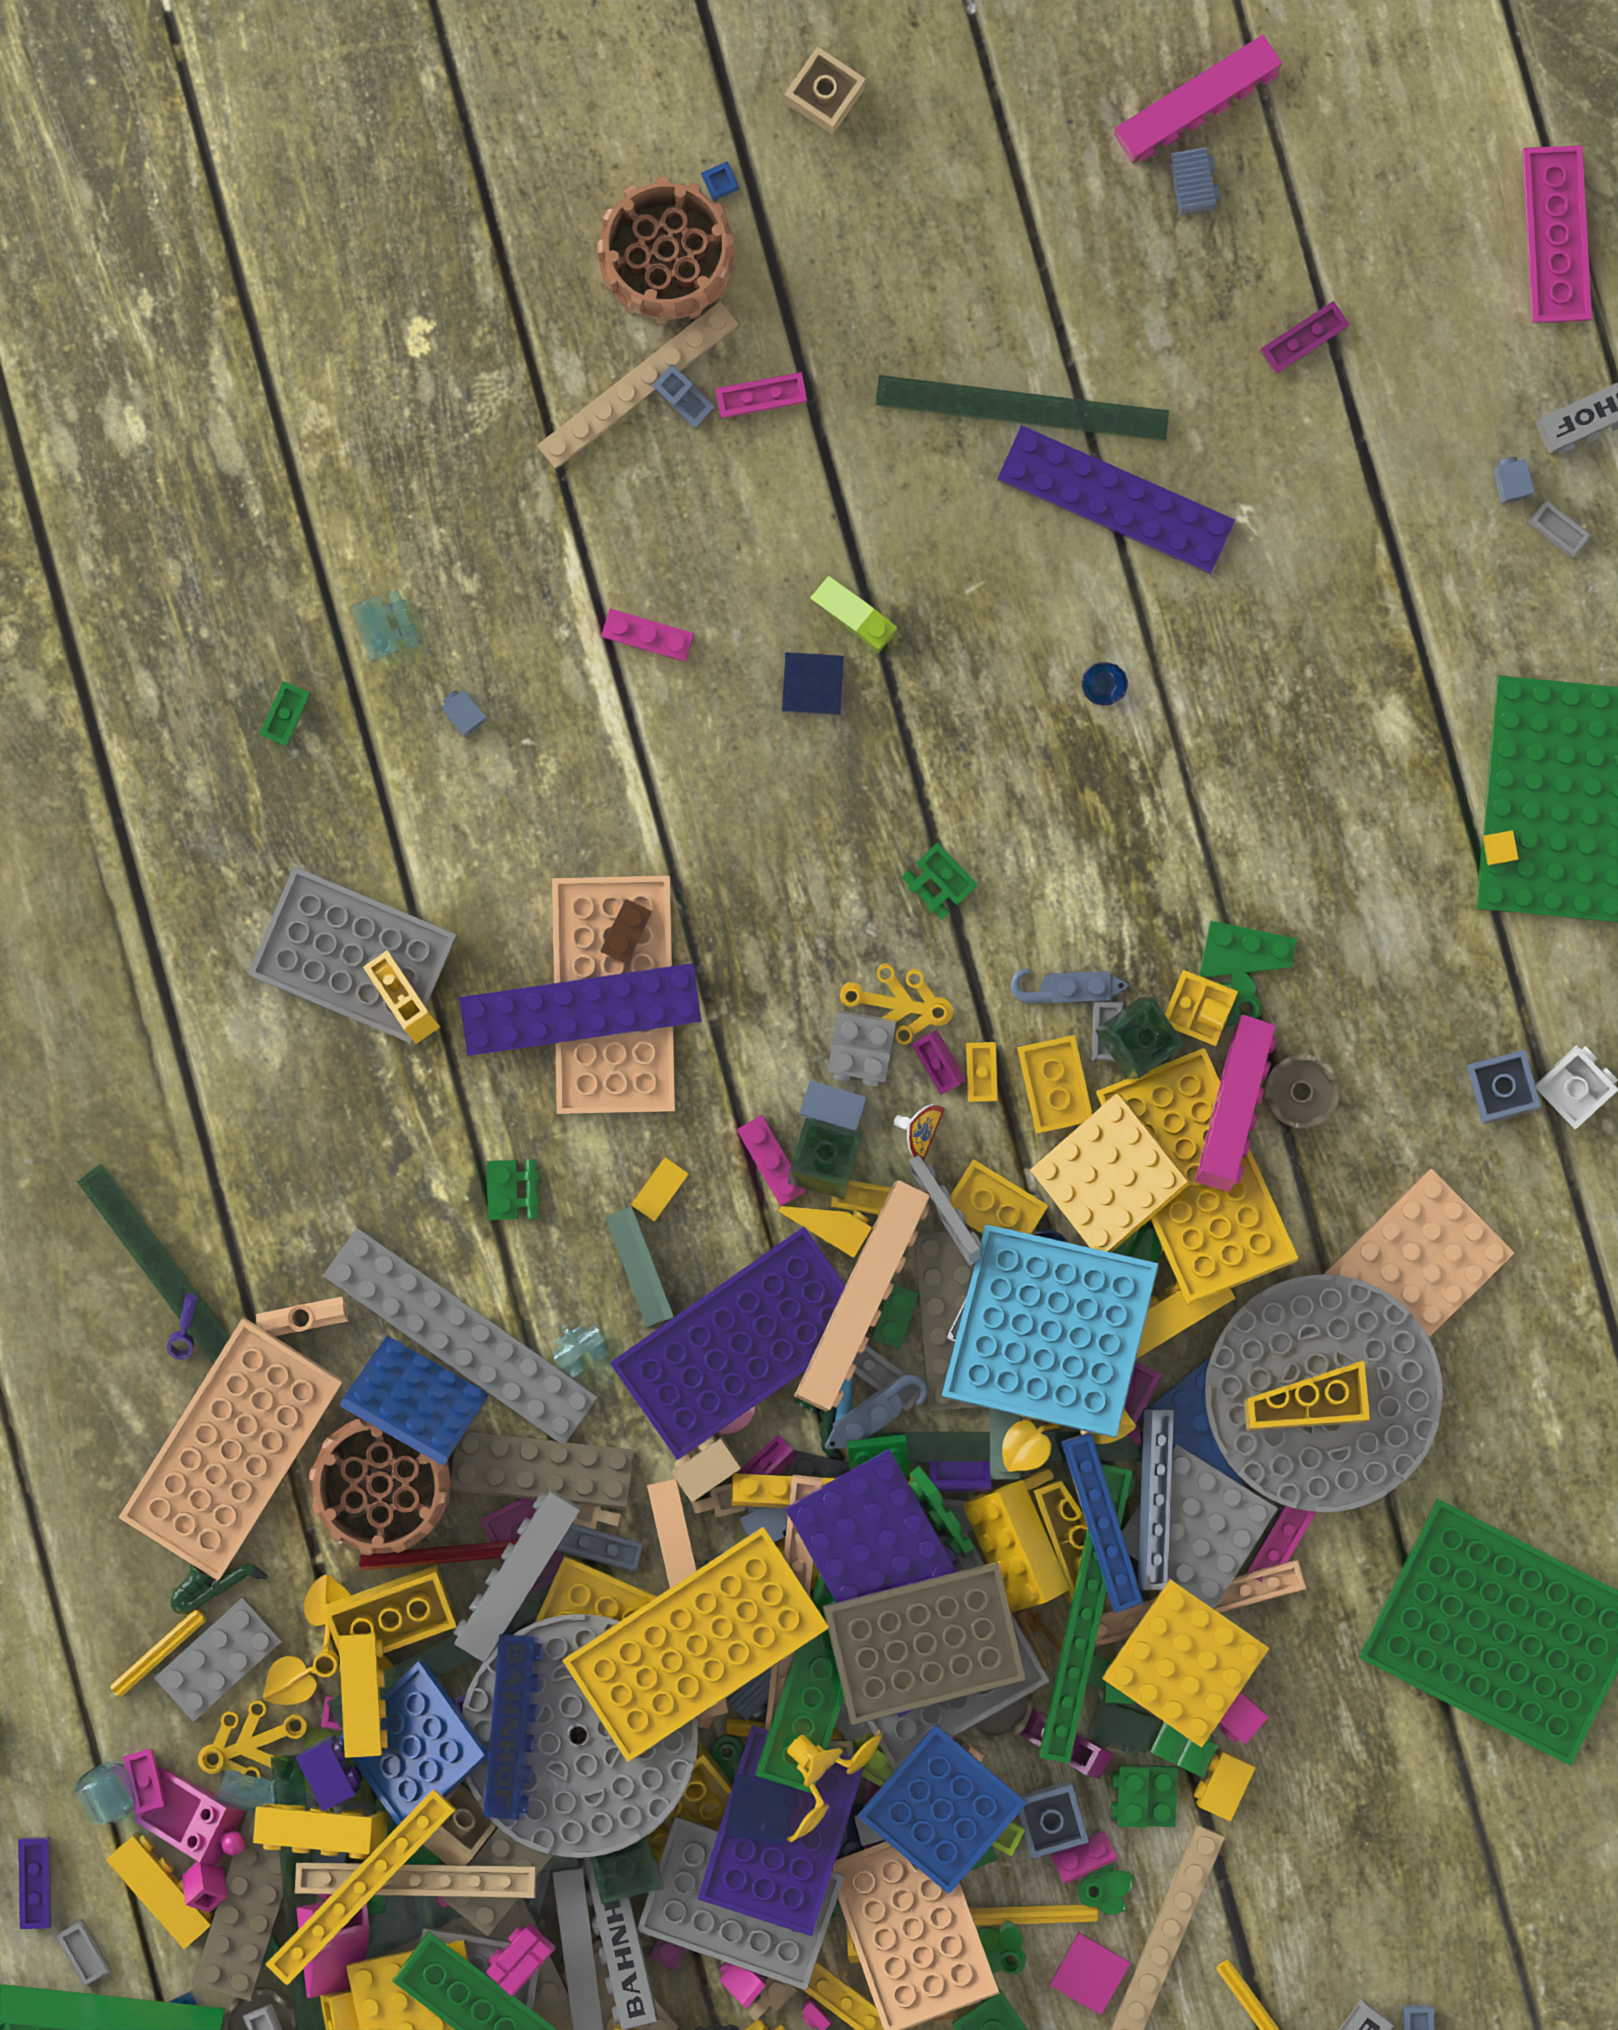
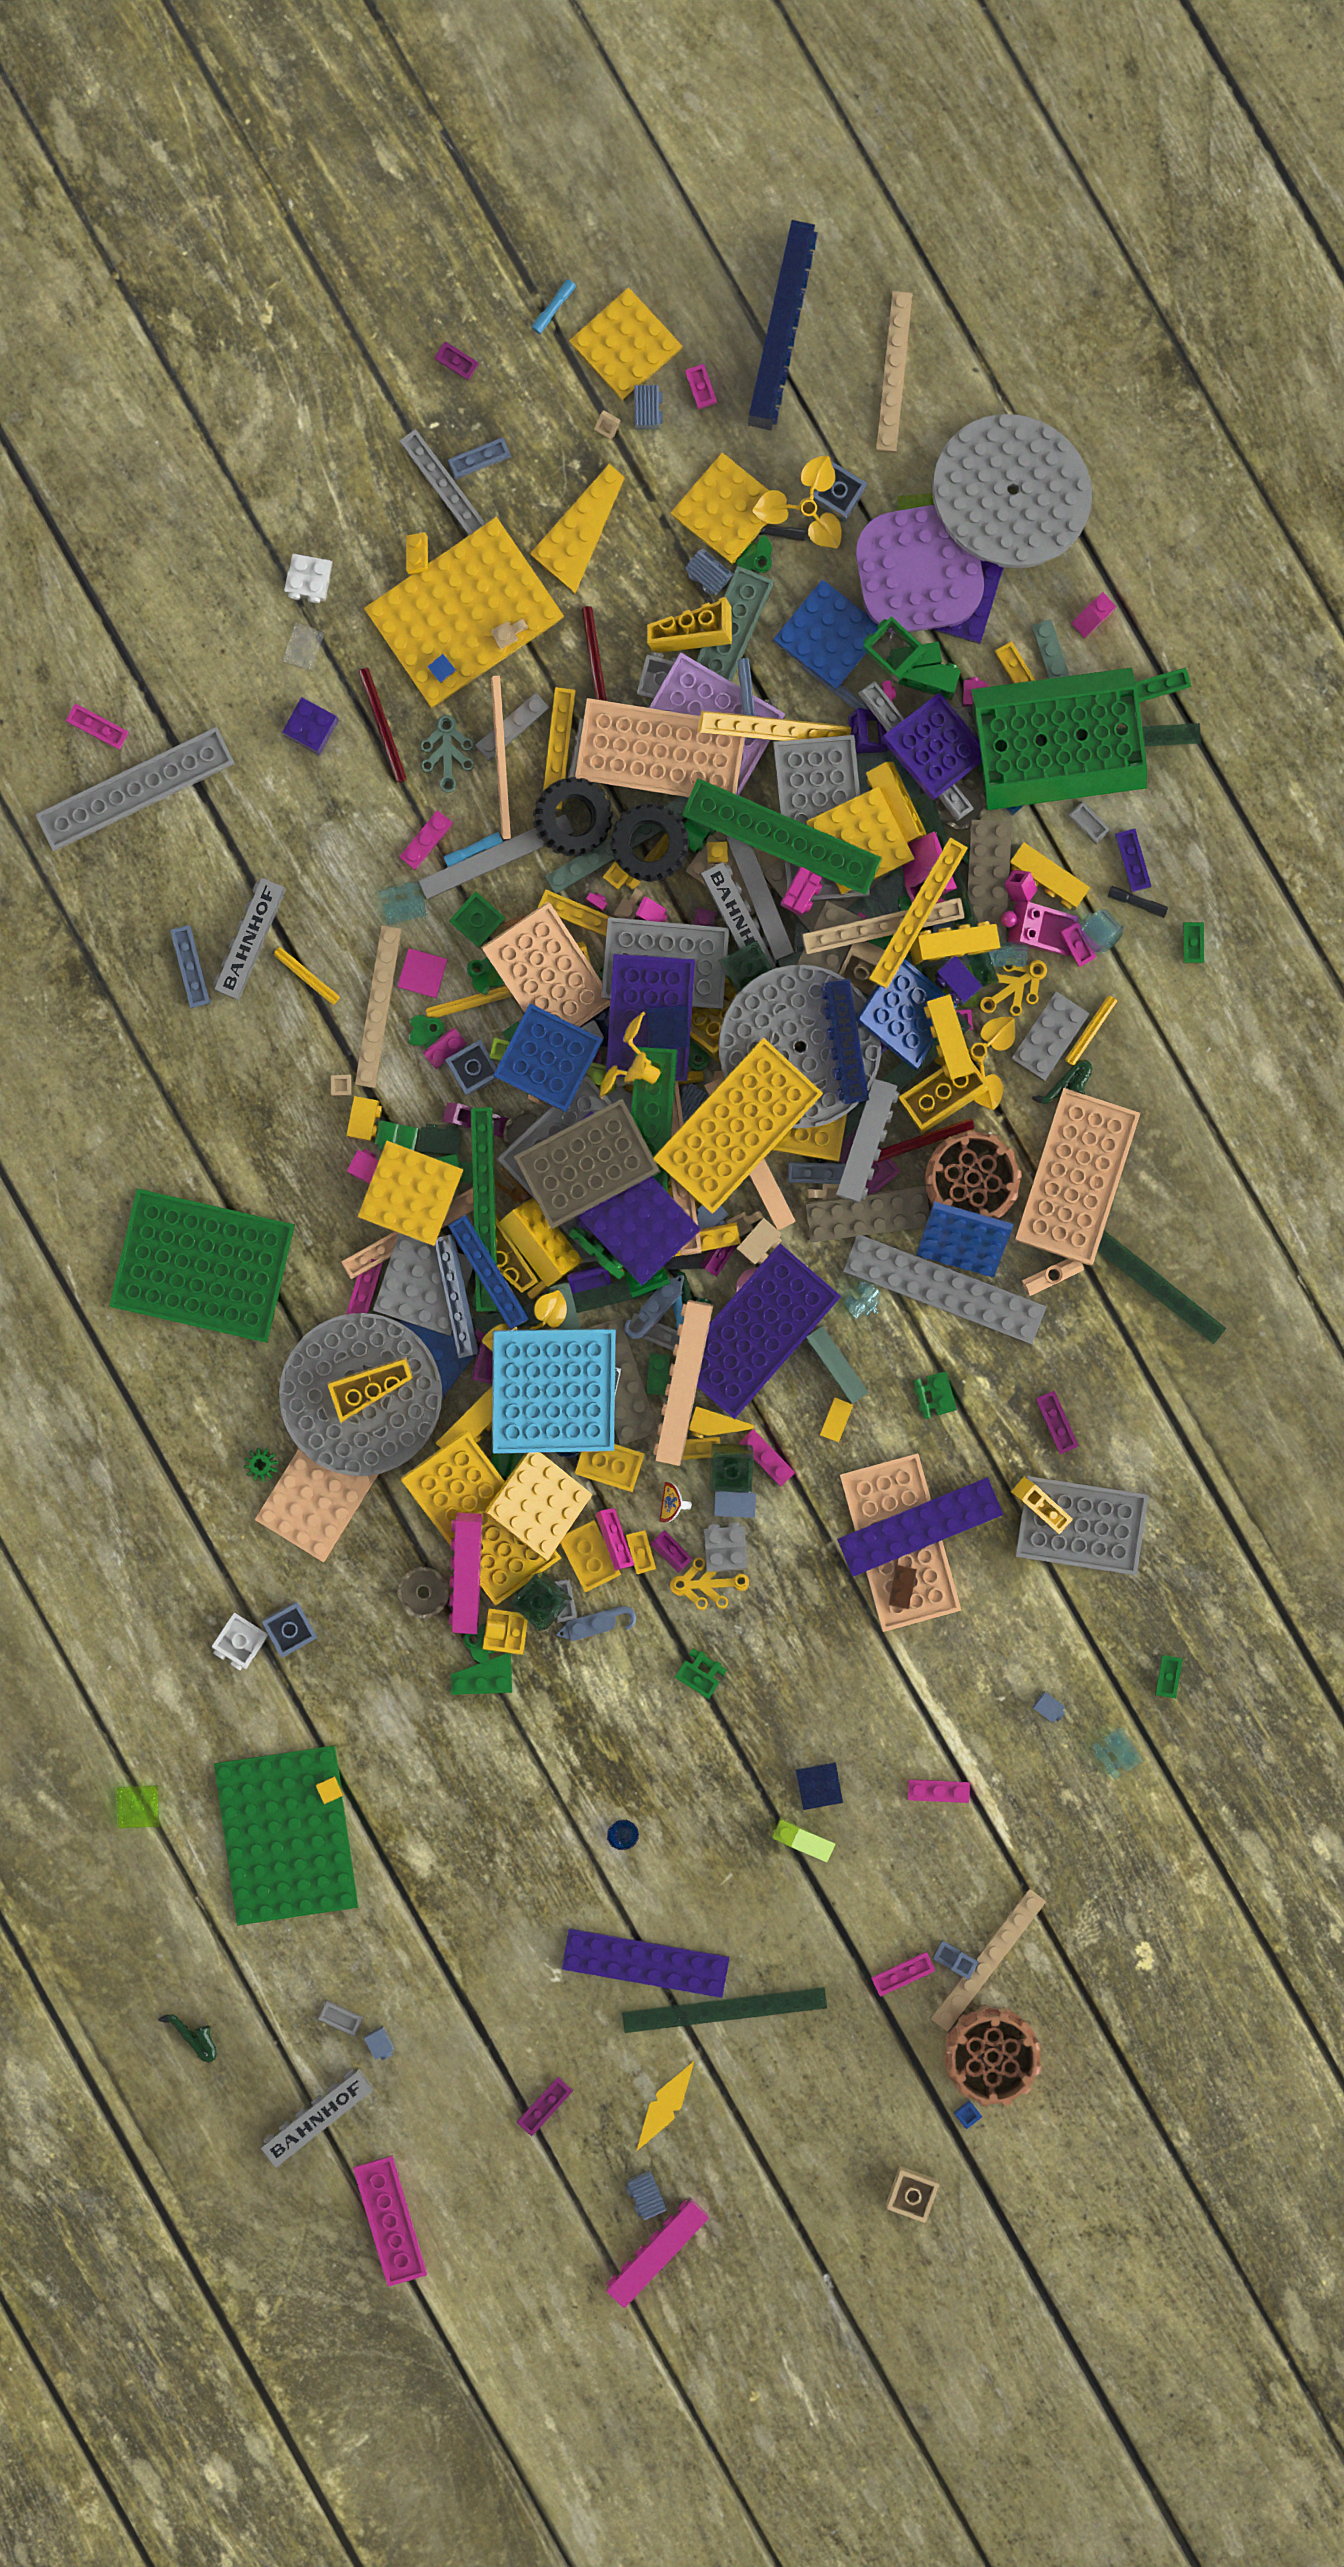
camera: 170 degrees right, 0 degrees up
dark purple piece [167,1294,197,1360] -> none
light grey plate [909,1155,982,1265] -> none
green plate [1111,1764,1178,1828] -> none
none -> green gear [243,1448,278,1482]
none -> tan plate [331,1075,352,1096]
none -> dark pink plate [595,1508,634,1571]
none -> yellow sticker [636,2060,695,2151]
none -> magenta plate [1035,1391,1079,1454]
none -> black piece [1107,886,1168,918]

